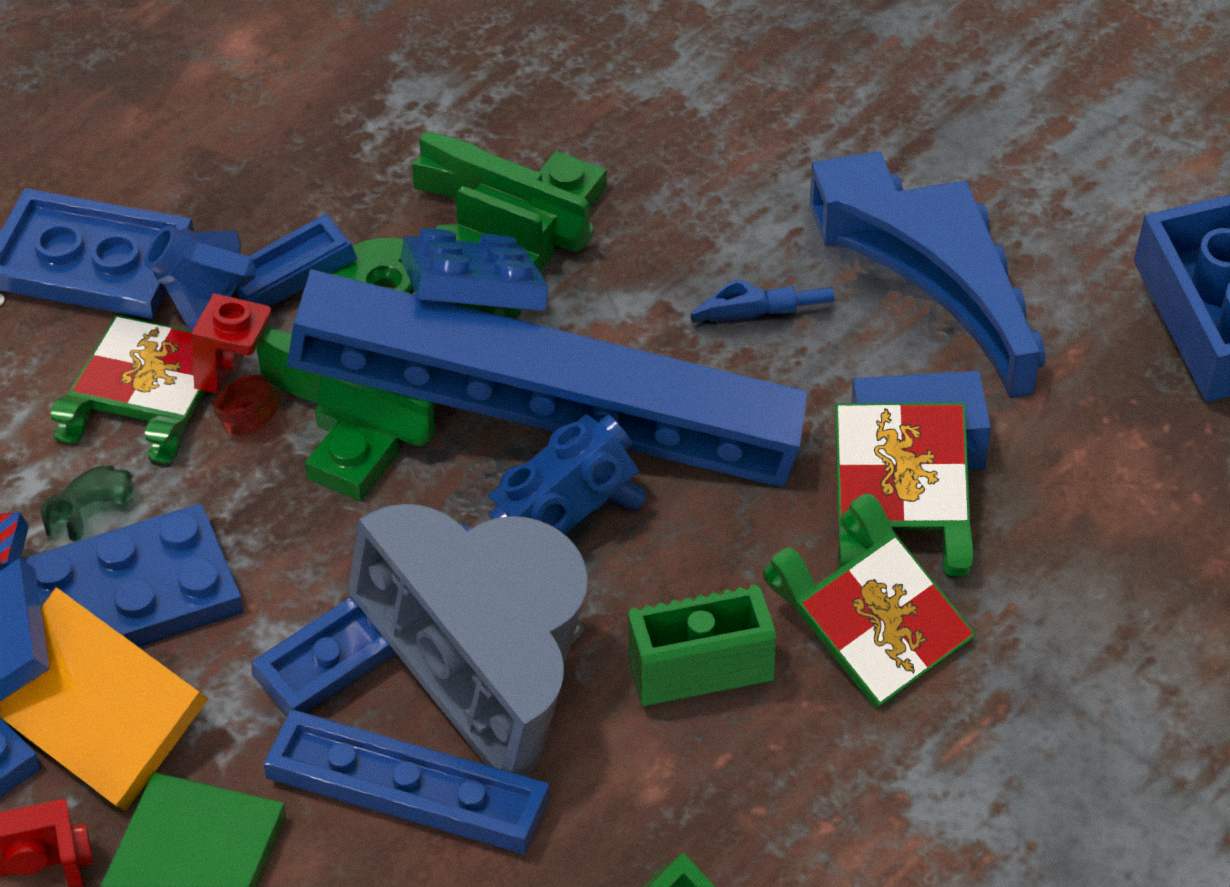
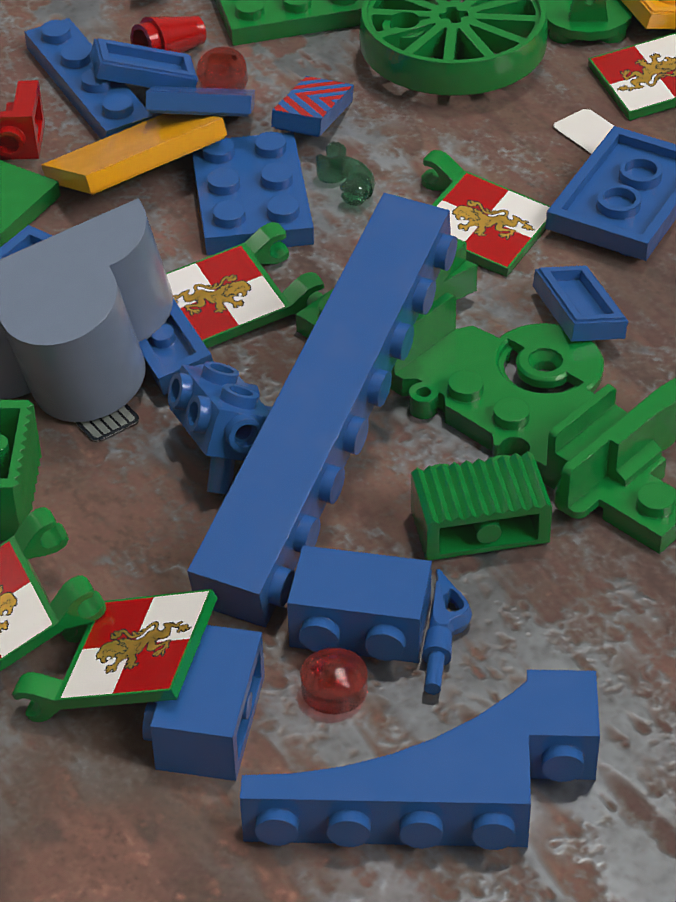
camera: 105 degrees right, 5 degrees down
blue rock [144,225,256,333] -> none
red bracket [191,293,271,394] -> none
blue plate [401,228,548,311] -> none
none -> flag [166,222,324,348]
none -> blue brick [287,545,432,663]
none -> clear red tile [300,648,368,715]
none -> green brick [411,451,552,561]

